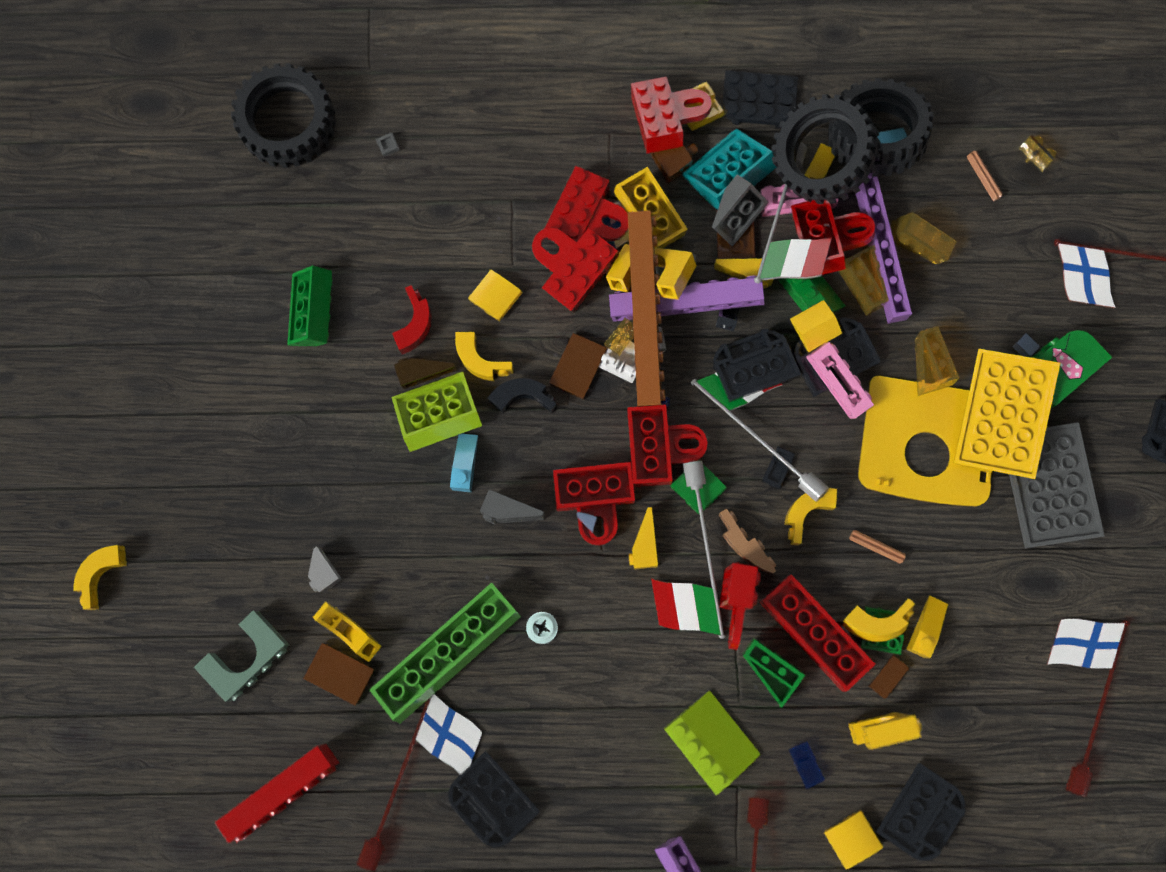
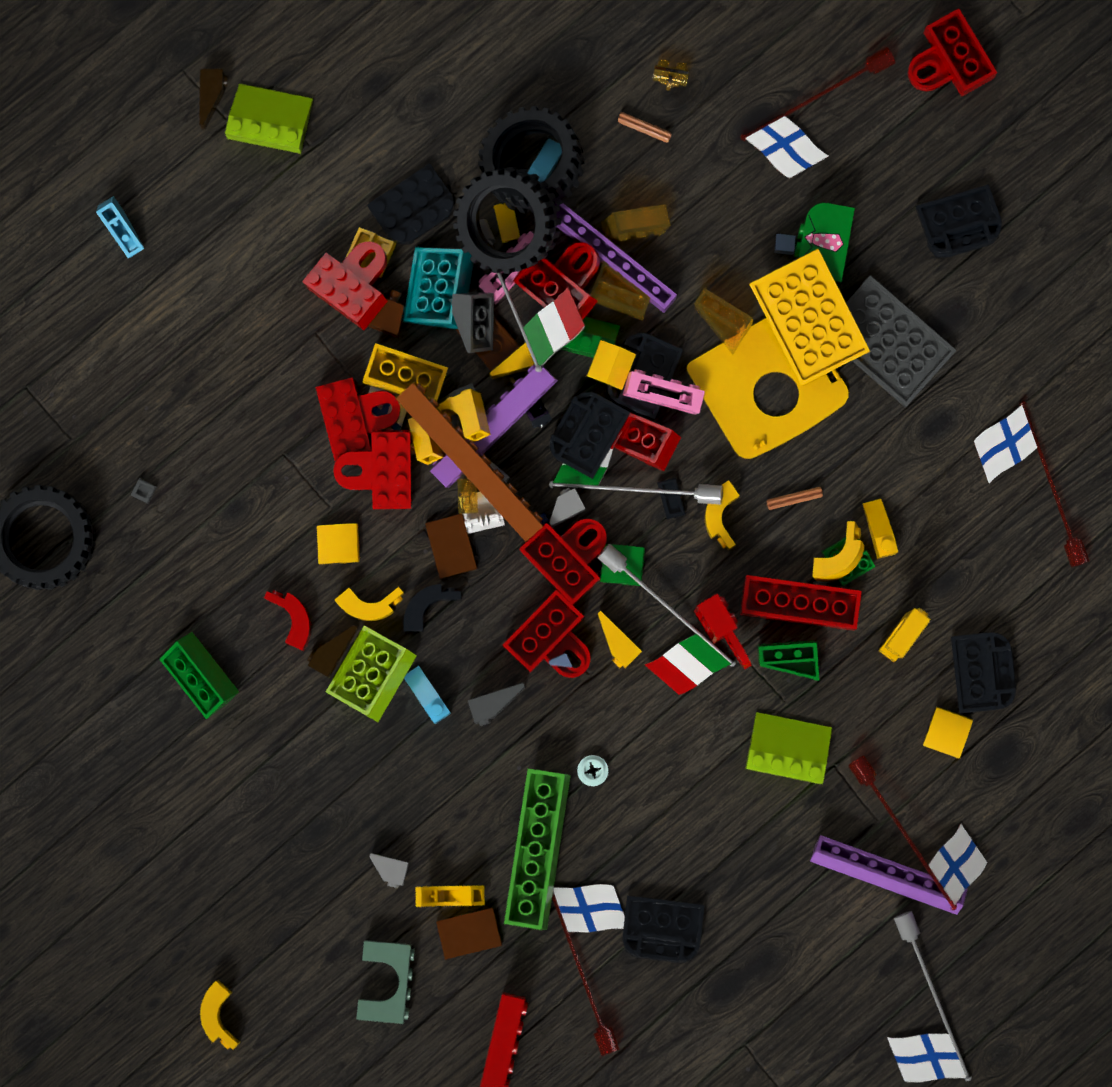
camera: 40 degrees left, 5 degrees up
medium nougat slope [719,509,776,575] -> none
clear blue slope [789,741,825,789] -> none
reddish brown tile [868,655,909,699] -> none
none -> light grey slope [549,488,585,528]
none -> red slope [614,413,681,471]

